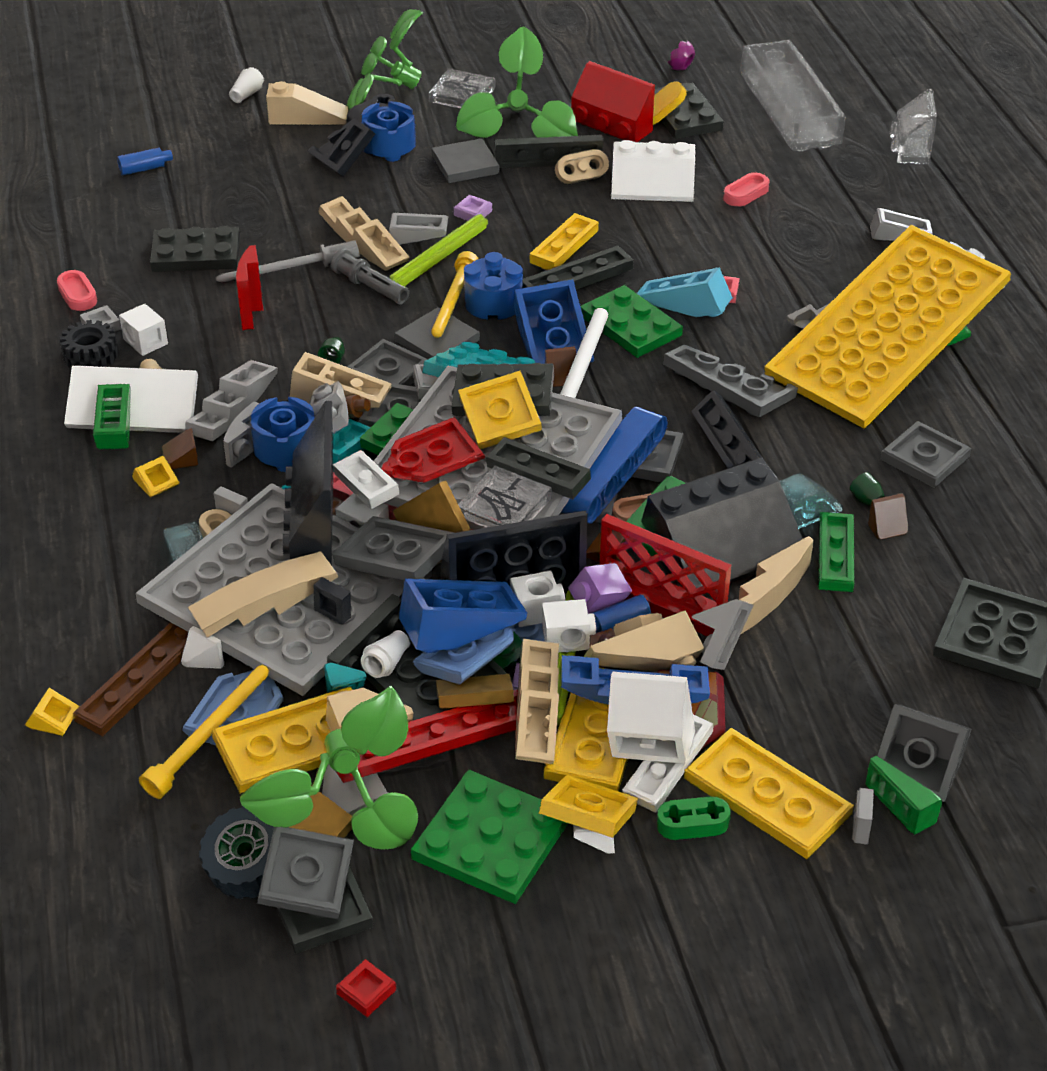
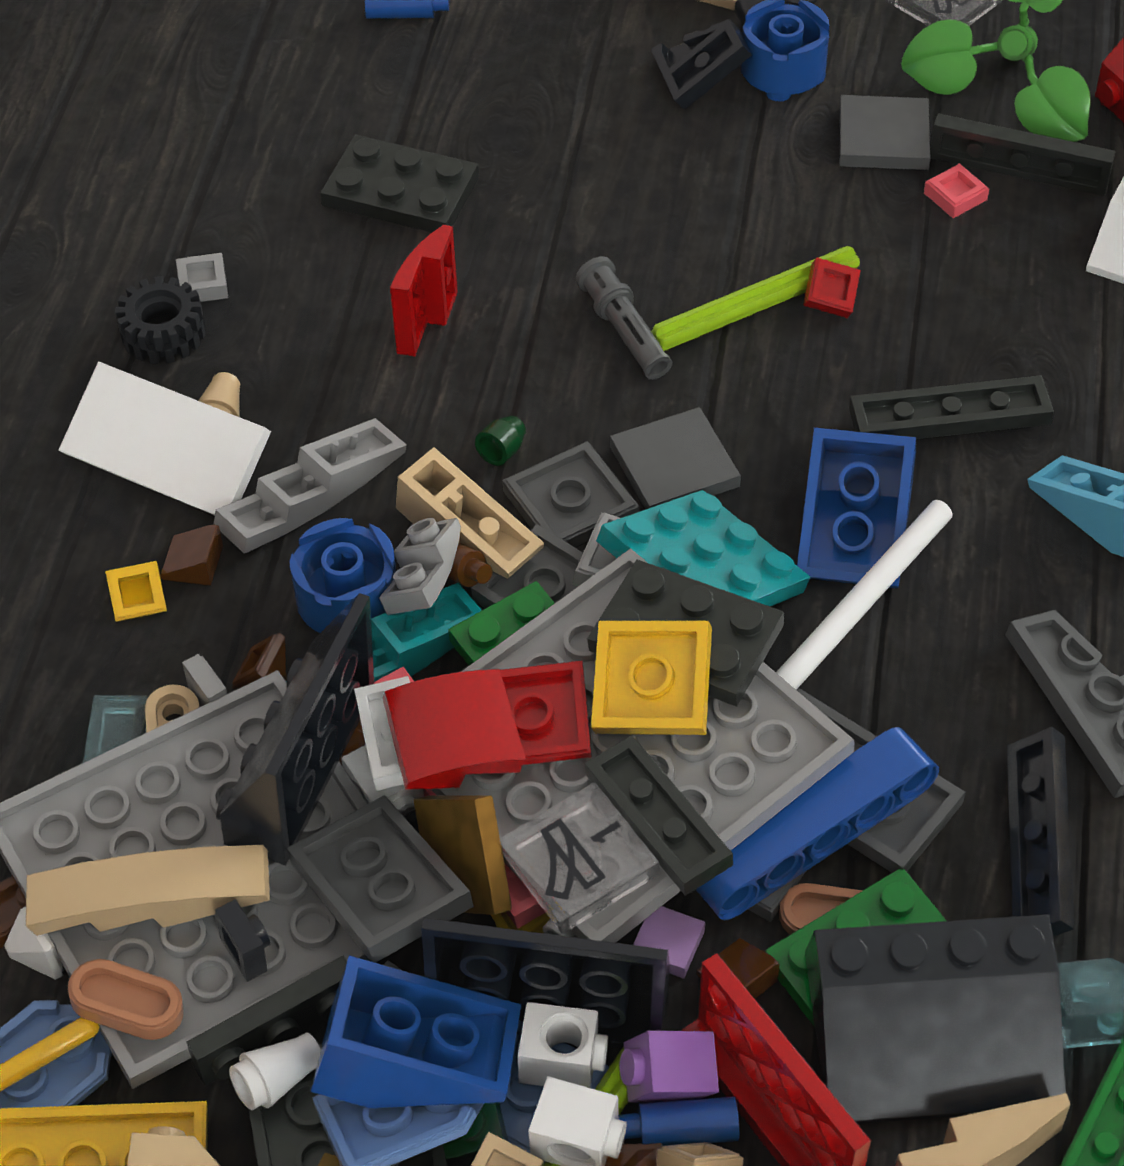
camera: 25 degrees right, 10 degrees up
coral tile [57,270,97,311] -> none
green slope [93,384,131,449] -> none
white brick [119,304,168,356] -> none
light grey piece [216,240,359,282] -> none
light grey slope [223,401,259,468] -> none
tan slope [319,196,409,271] -> none
teal slope [324,662,367,693] -> none
light grey slope [389,213,448,245] -> none
yellow piece [431,251,478,338] -> none
lavender tile [454,195,492,221] -> none
blue brick [464,252,523,320] -> none
yellow plate [530,213,599,270] -> none
reddish brown slope [545,346,576,387] -> none
tan plate [555,149,609,184] -> none
green plate [580,285,683,358] -> none
none -> nougat tile [68,959,184,1040]
none -> reddish brown slope [232,633,286,690]
none -> red slope [382,669,526,790]
none -> red tile [803,257,861,318]
none -> coral tile [924,163,989,218]

